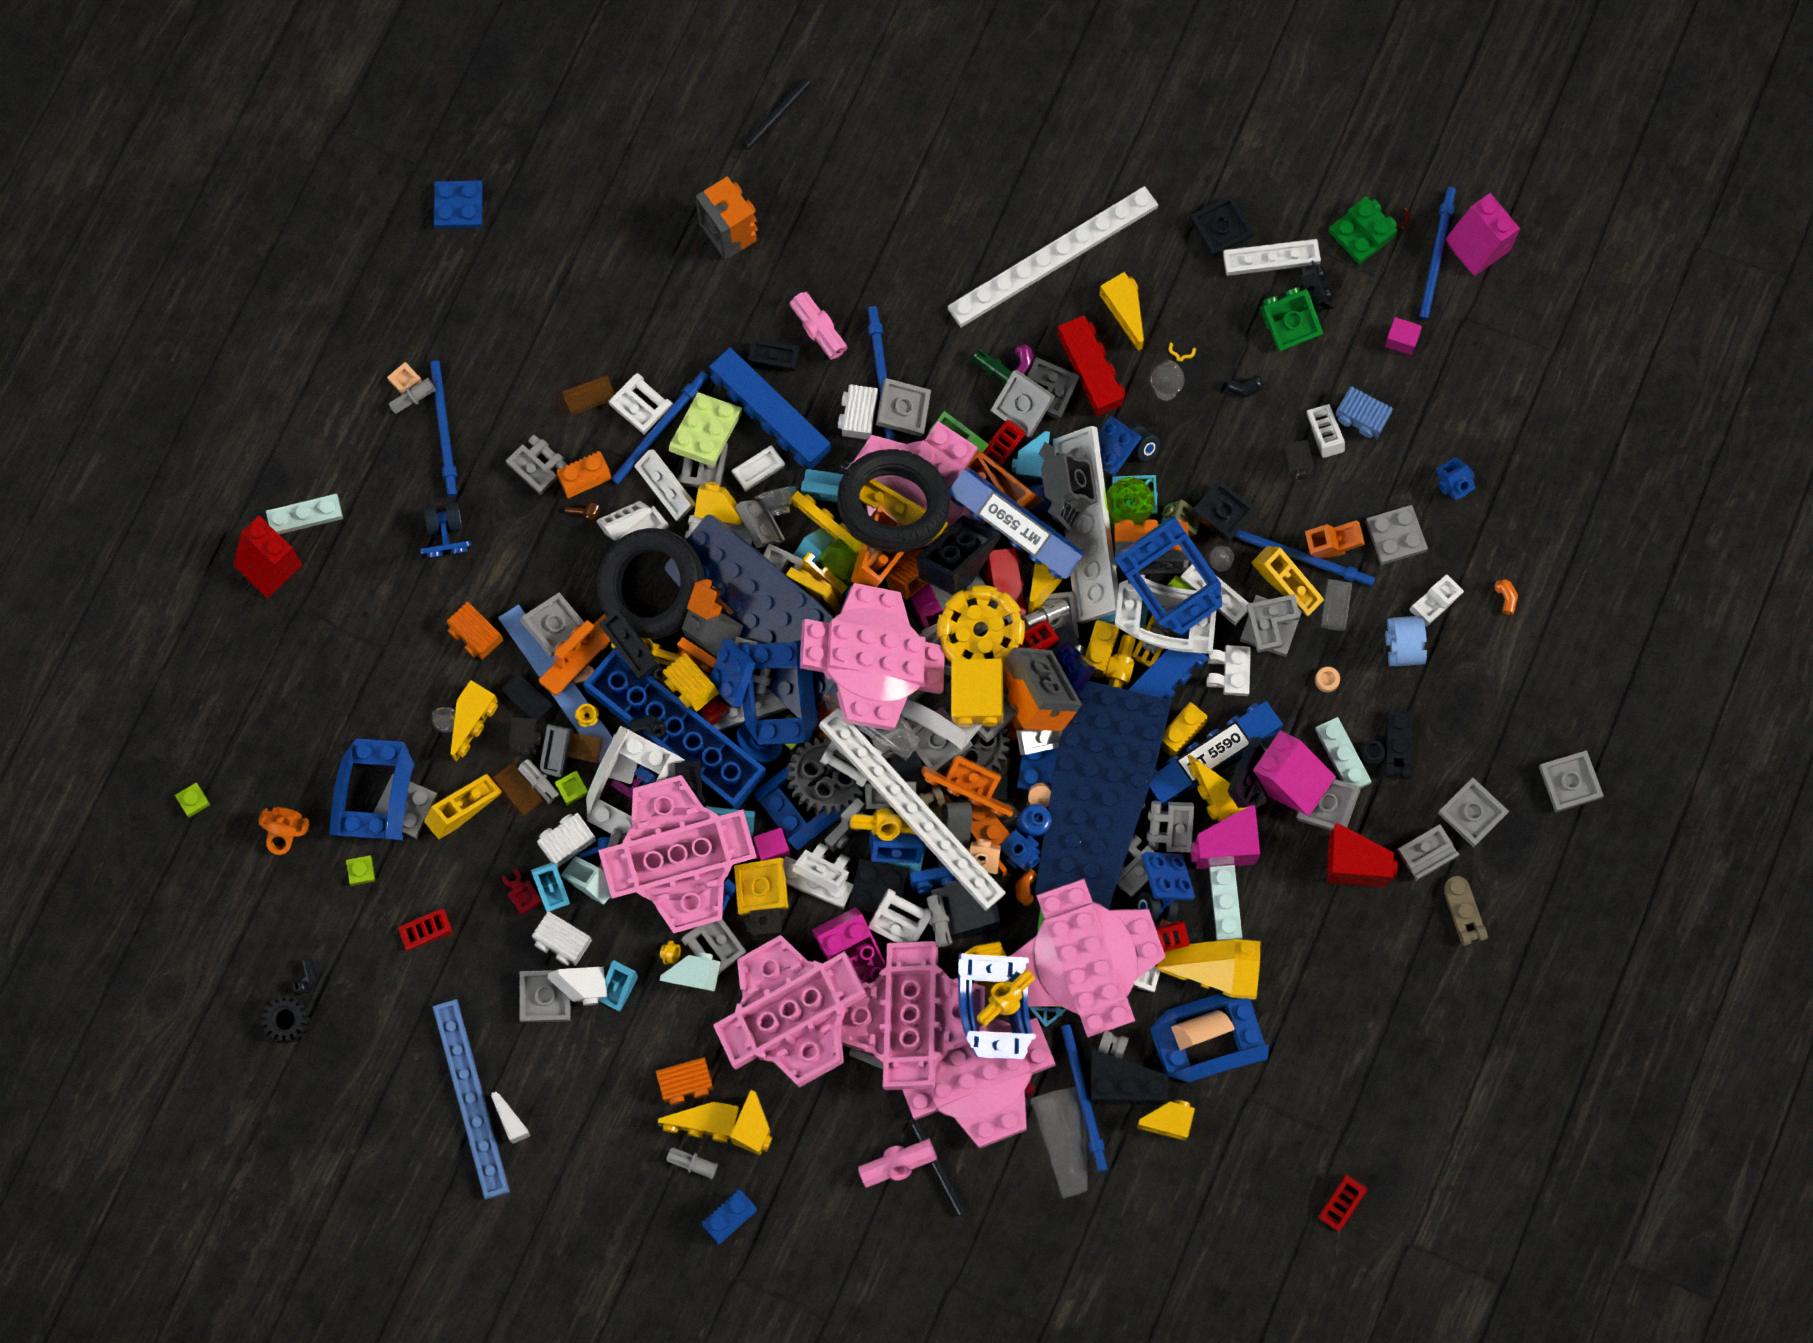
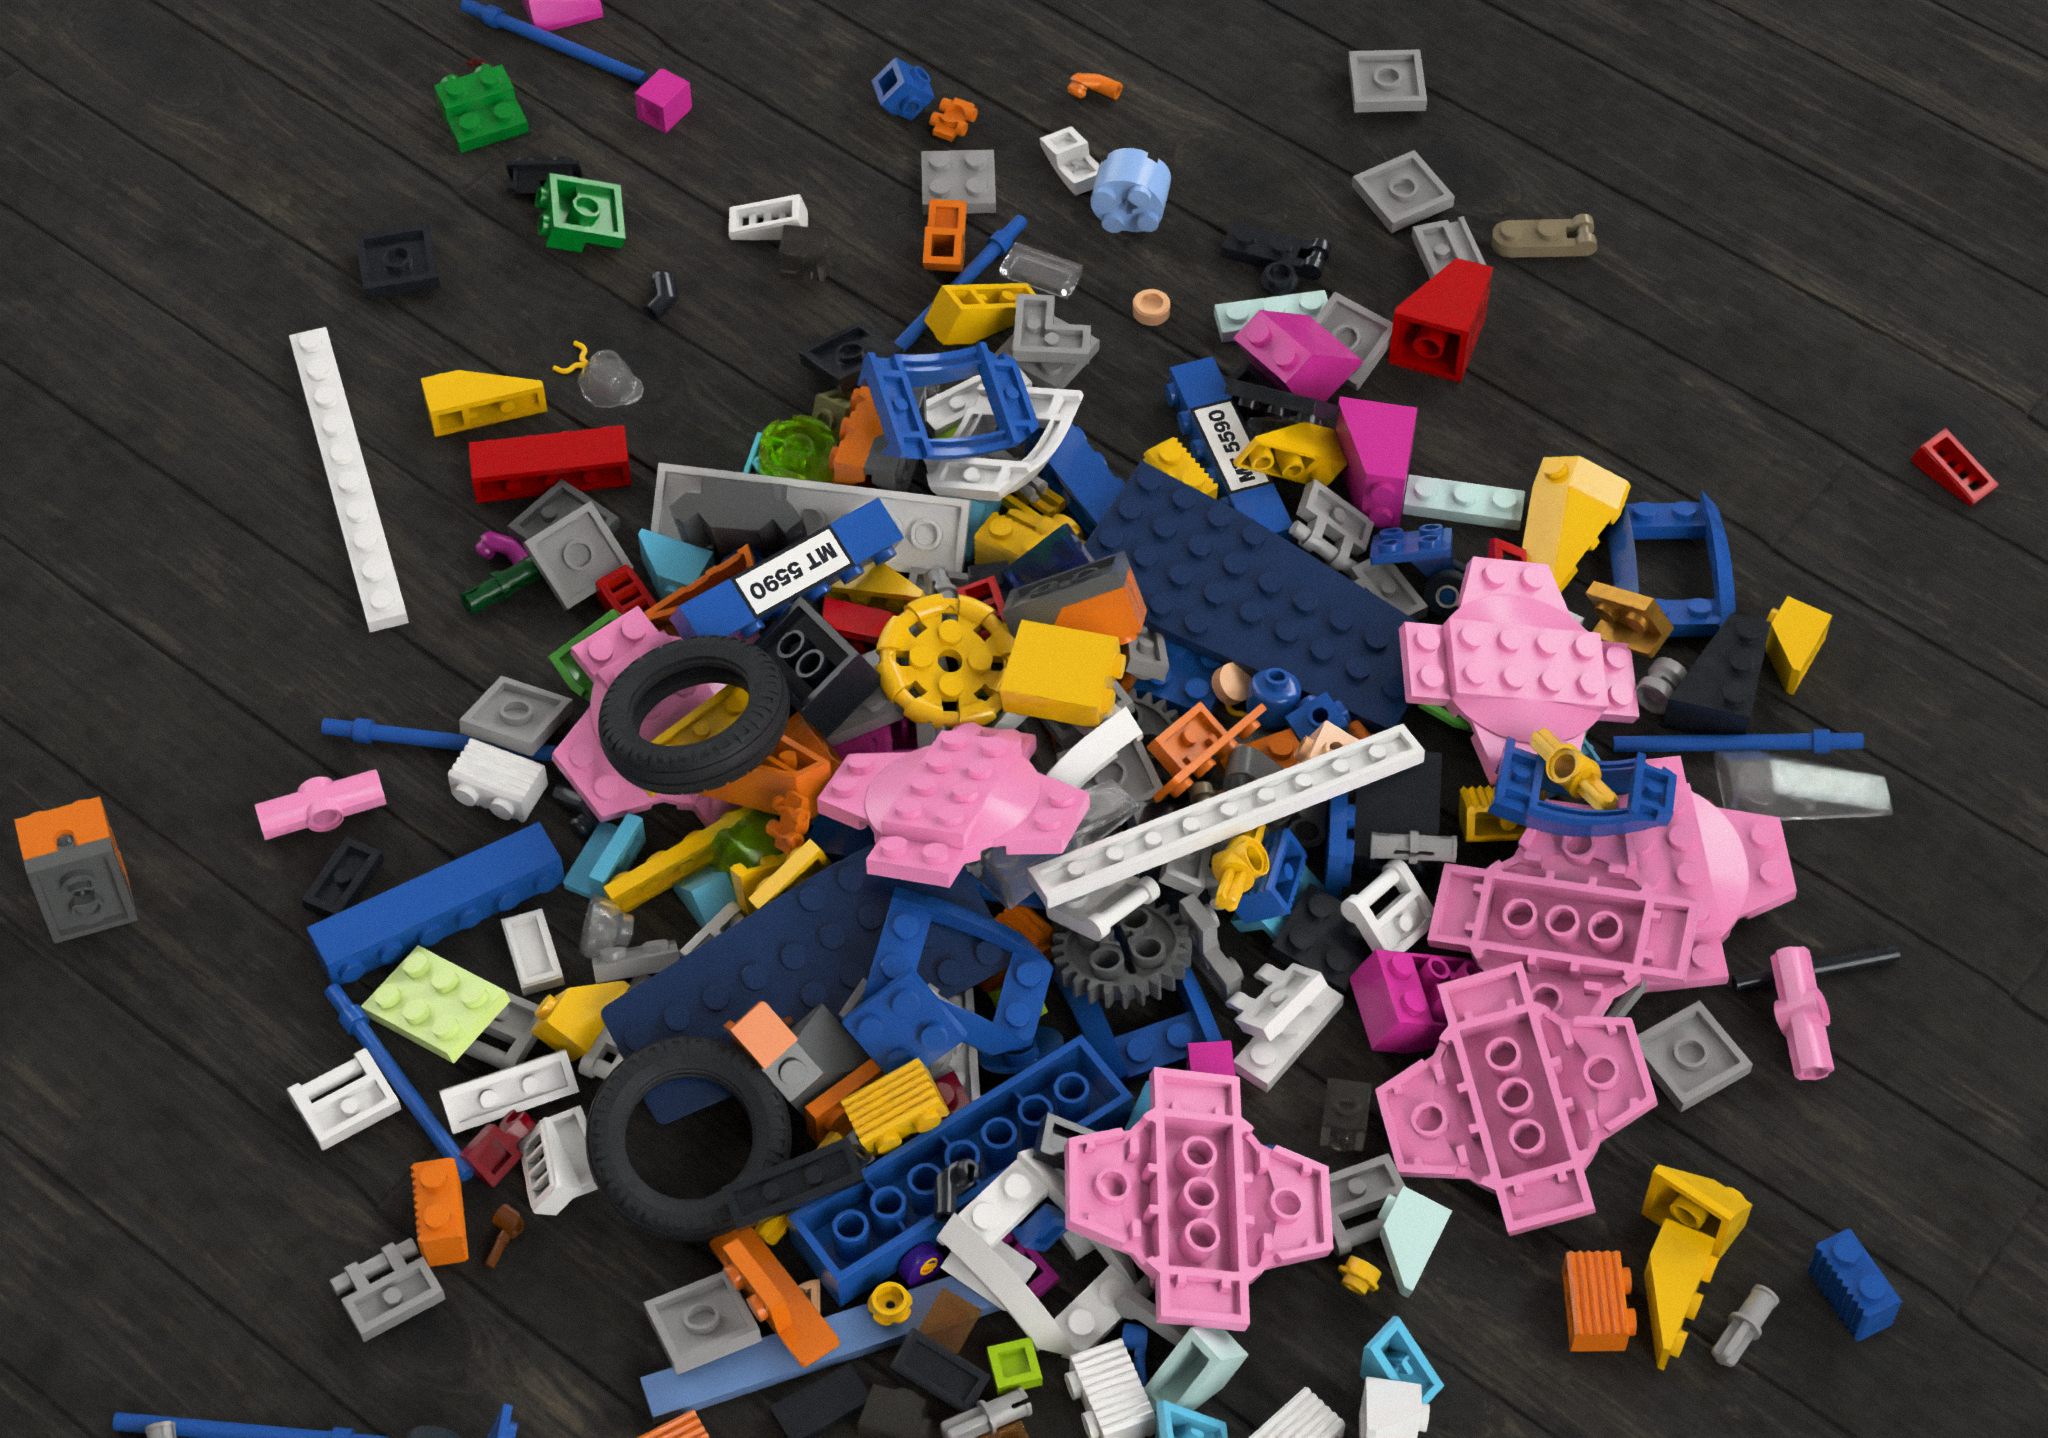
camera: 75 degrees left, 20 degrees down
clear orange tile [563,376,615,415] -> none
yellow plate [734,858,788,916] -> none
blue plate [1098,416,1160,476] -> none
light nougat brick [1171,1010,1235,1051] -> none
white plate [1207,645,1250,696] -> none
white plate [1223,239,1321,276] -> none
medium blue brick [1335,386,1393,438] -> none
none -> dark red plate [459,1110,536,1188]
none -> orange piece [765,790,811,855]
none -> dark purple tile [898,1243,944,1288]
none -> orange piece [929,97,978,142]
none -> pearl gold bracket [1585,581,1674,658]
none -> light grey plate [1637,1000,1753,1113]

